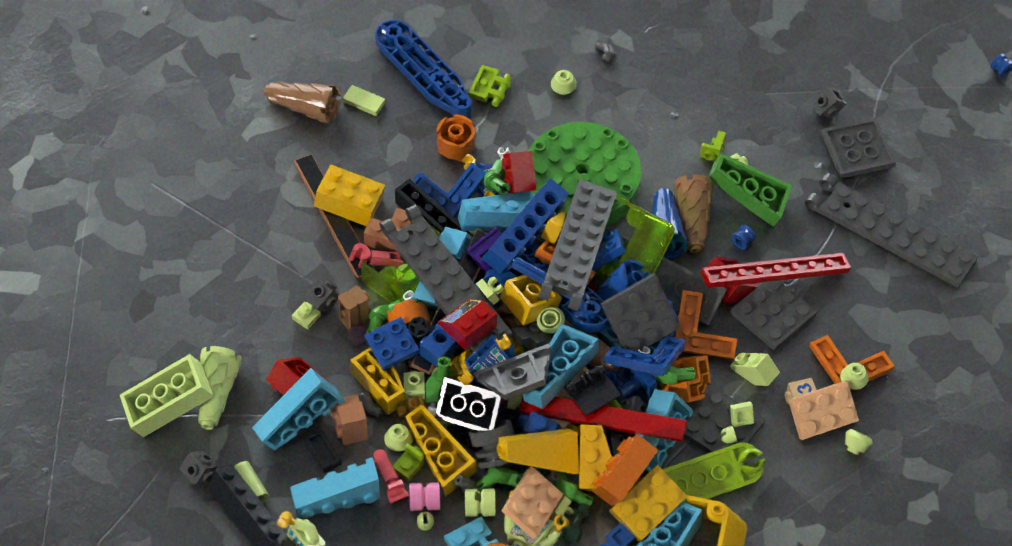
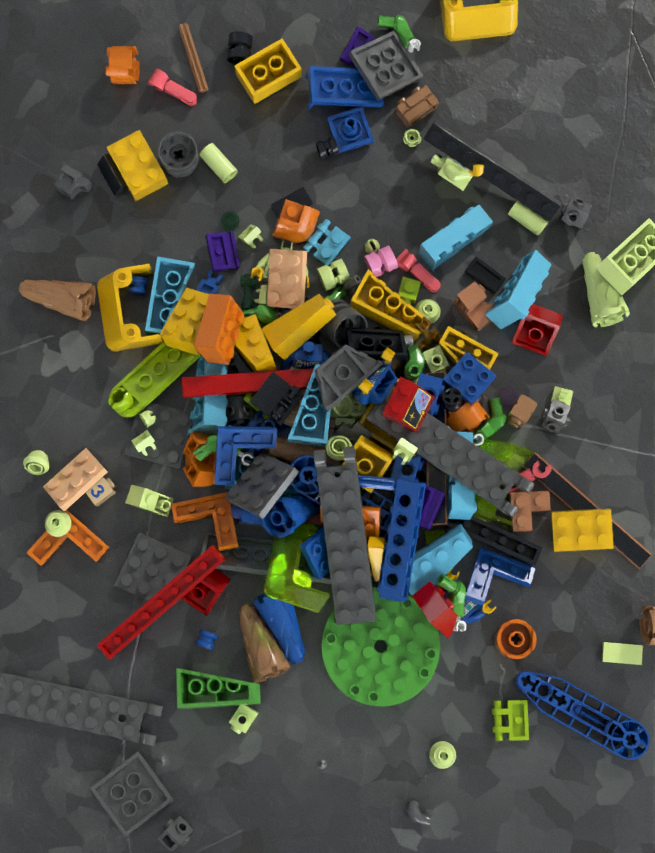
camera: 155 degrees right, 25 degrees up
lime bracket [700,131,726,161] -> none

